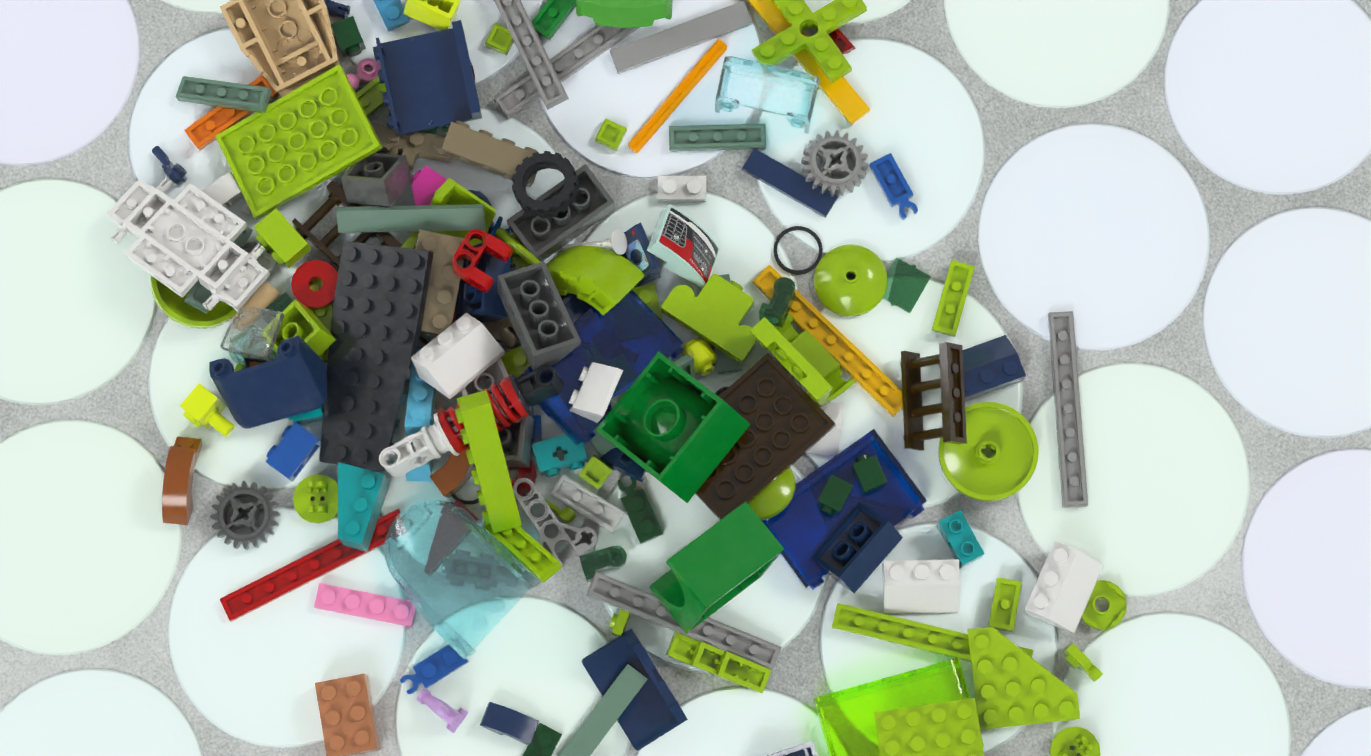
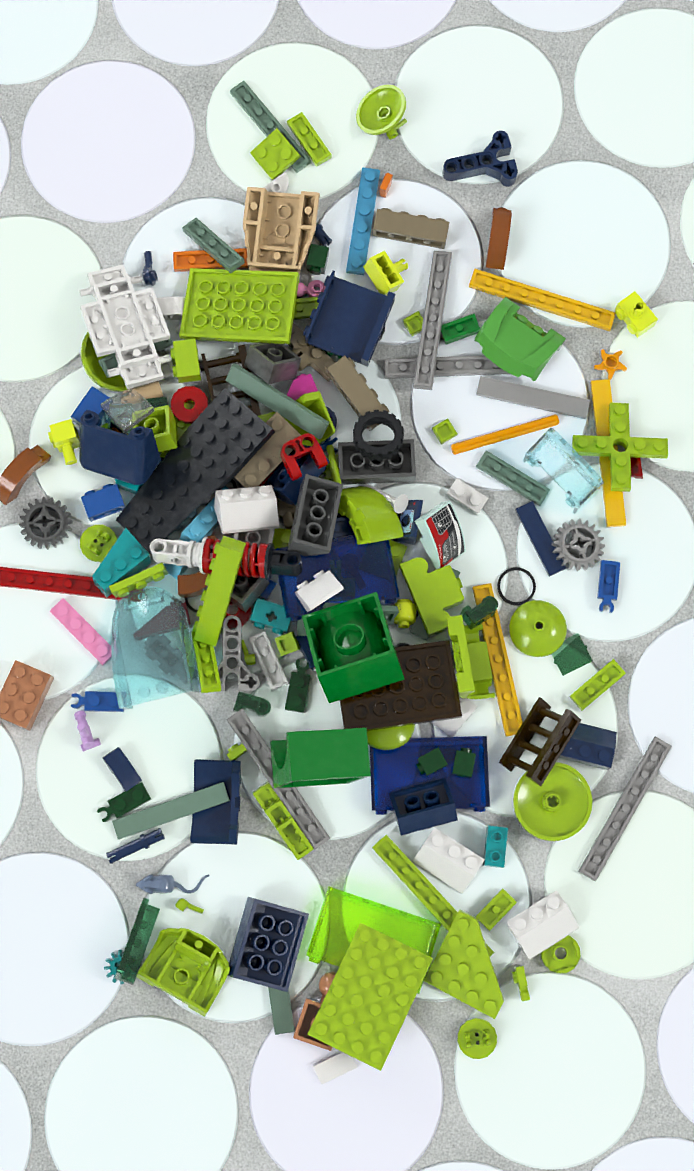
camera: 30 degrees right, 0 degrees up
none -> blue brick [70,386,113,427]
none -> lime plate [109,563,169,598]

